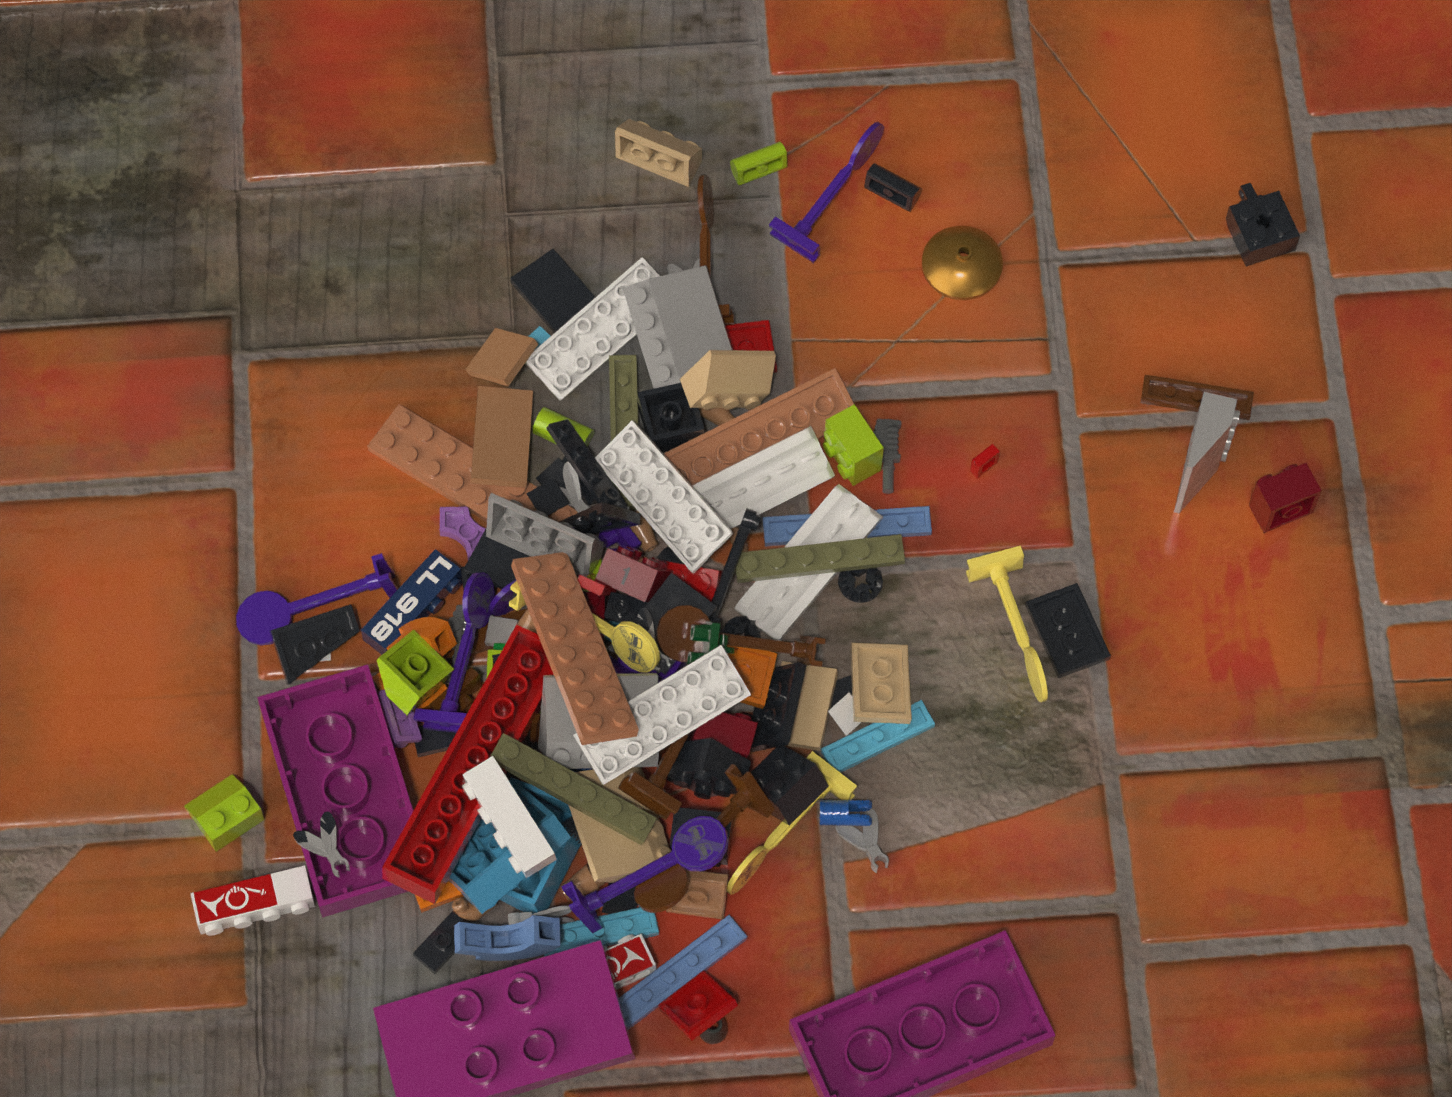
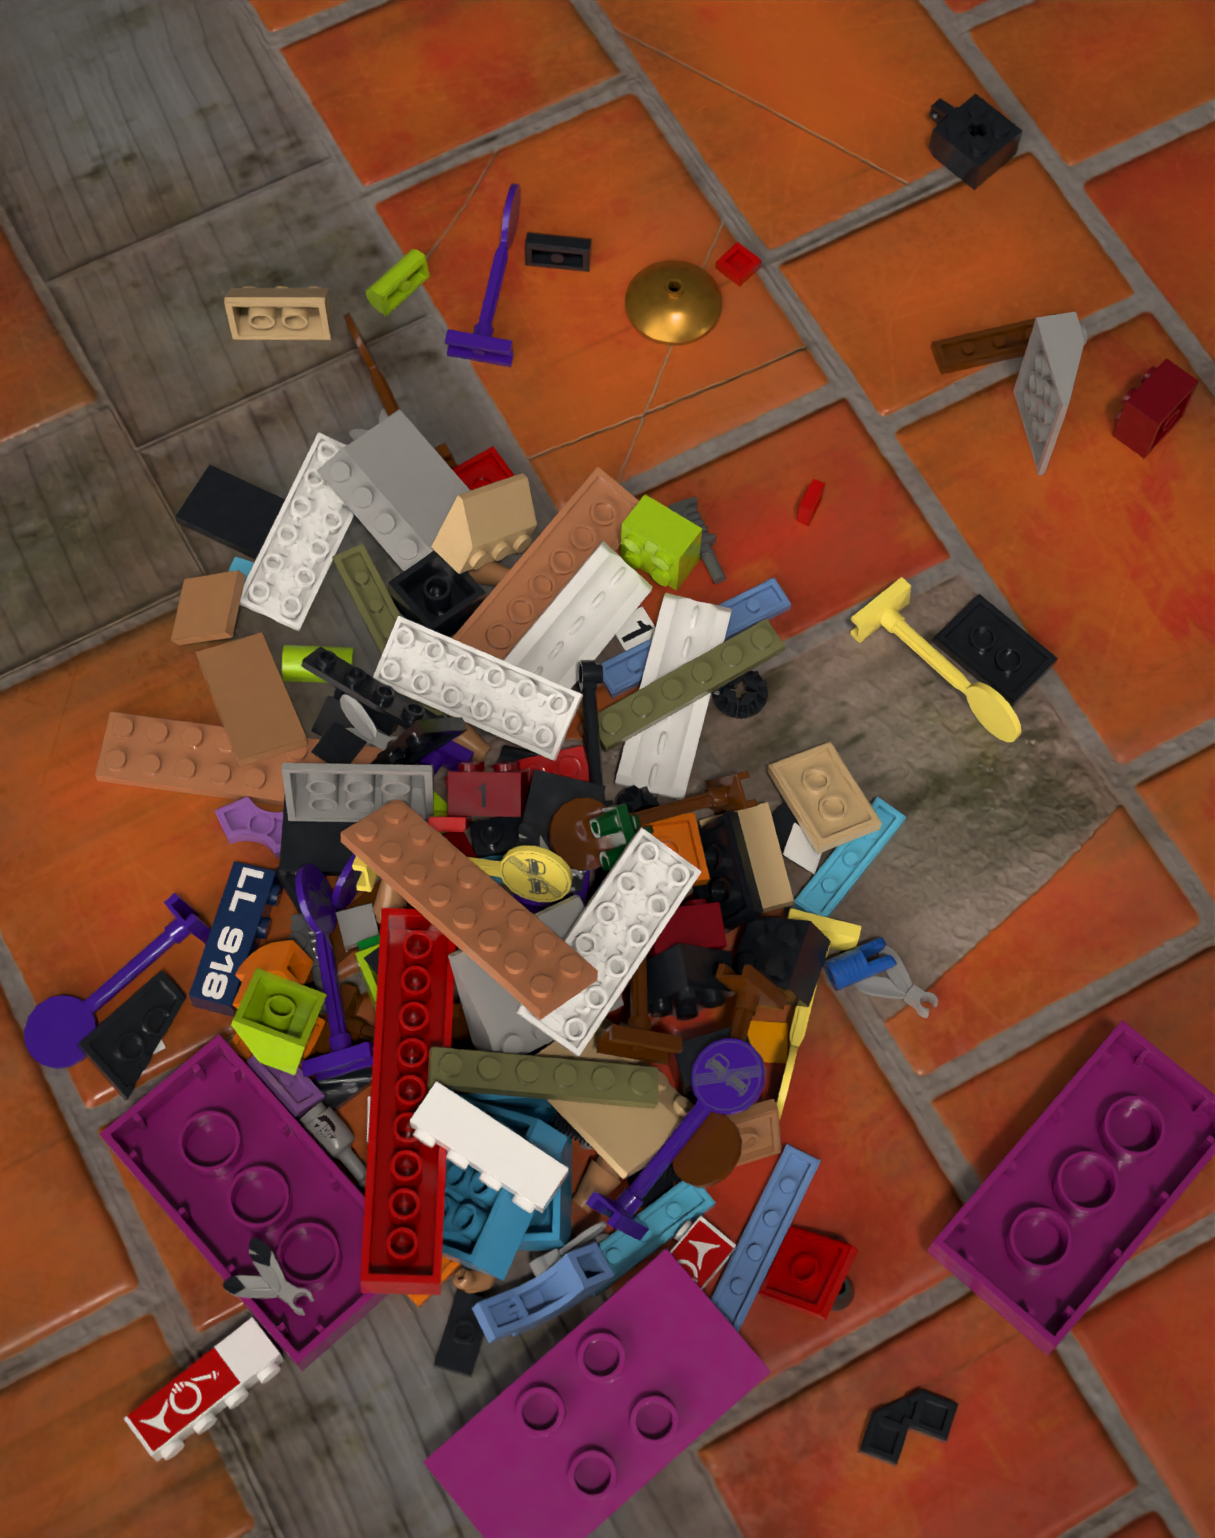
camera: 25 degrees left, 0 degrees up
lime slope [184,774,264,852] -> none
none -> light grey piece [298,1101,367,1194]
none -> white sticker [615,606,656,651]
none -> red tile [716,242,762,287]
none -> light orange sticker [747,1021,788,1063]

